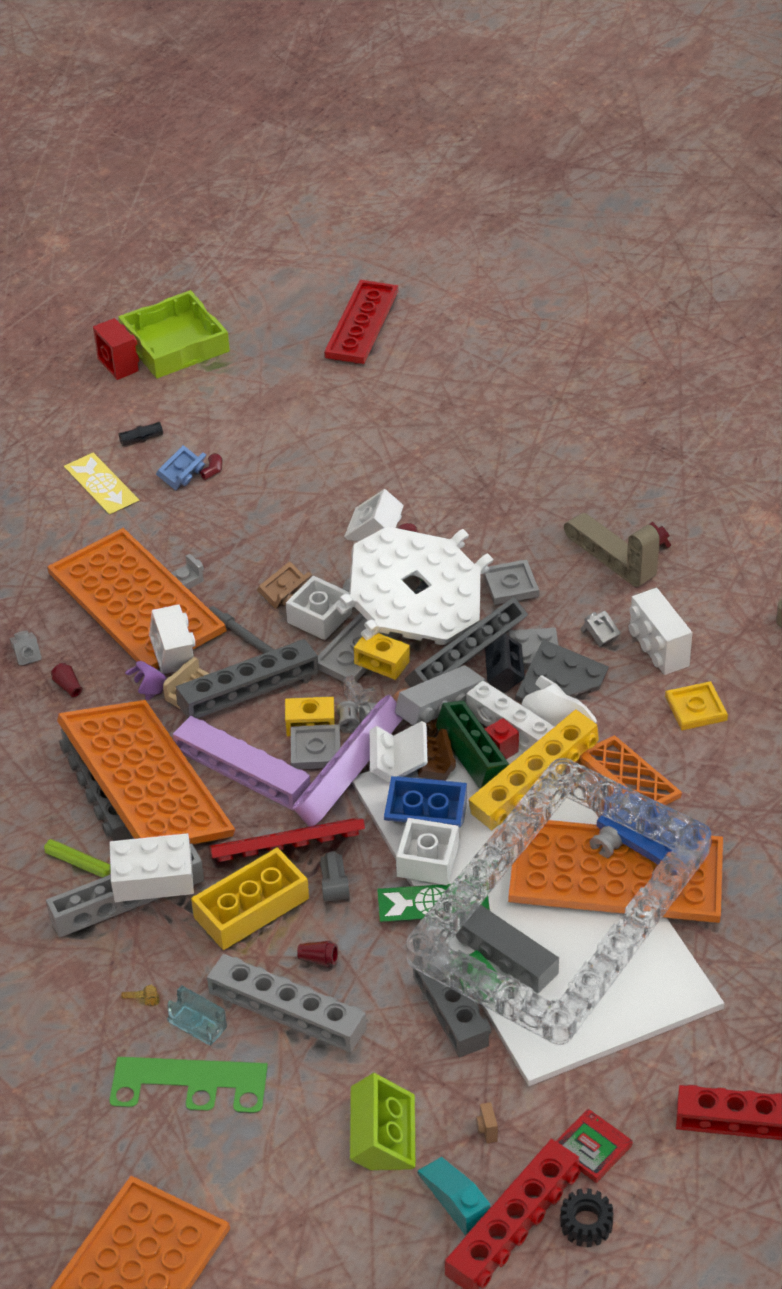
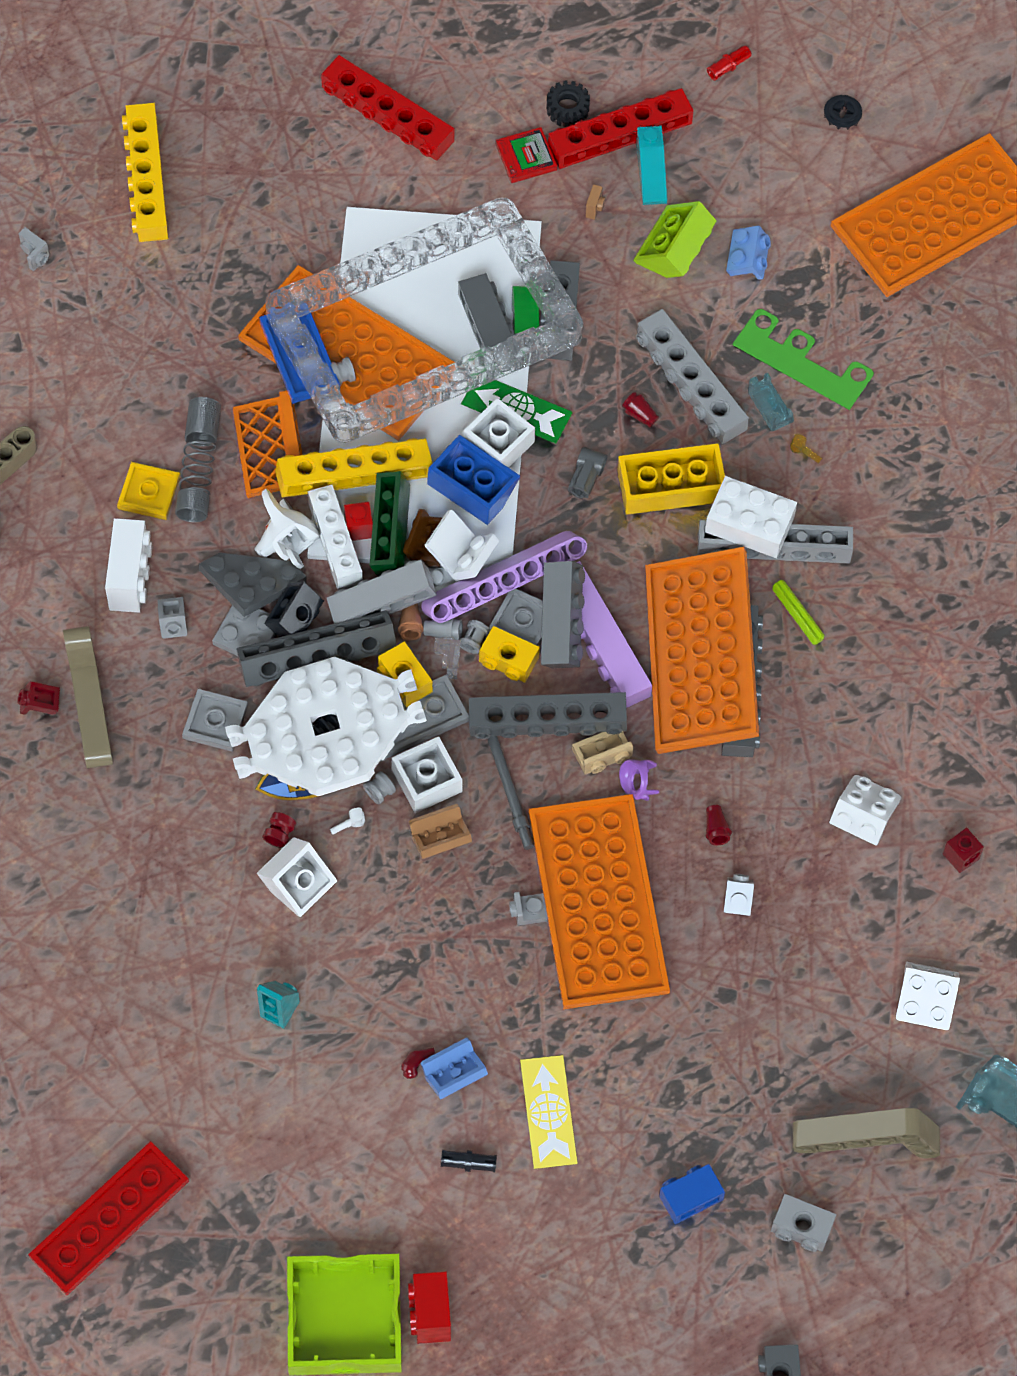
camera: 155 degrees left, 20 degrees up
white brick [149,604,195,674] -> none
red plate [208,817,365,862] -> none
none -> dark grey piece [175,397,221,522]
none -> teal slope [257,981,300,1029]
none -> brick [541,561,585,669]
none -> medium blue bracket [726,226,771,280]

